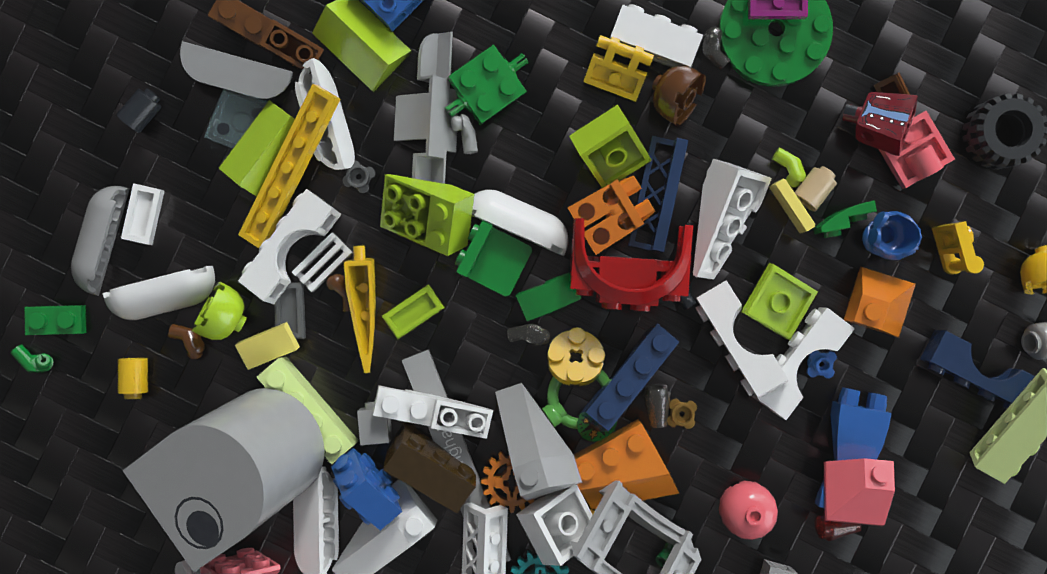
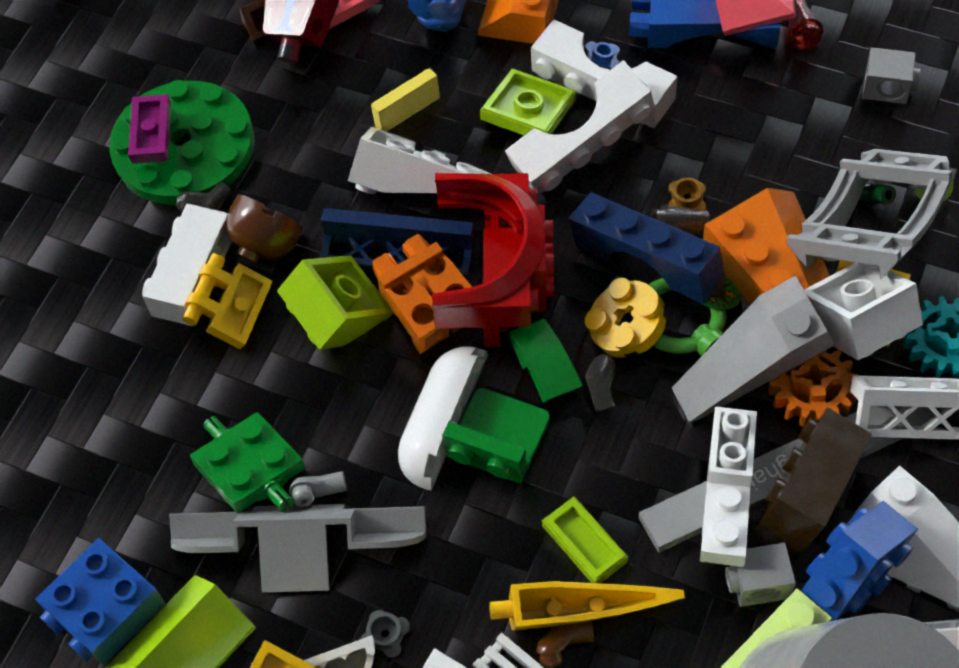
camera: 85 degrees left, 30 degrees down
lime slope [380,174,475,256] -> none
coral cylinder [719,481,778,540] -> none
lime arm [772,147,806,188] -> none
tan brick [794,166,837,212] -> none
green slope [813,200,877,238] -> none

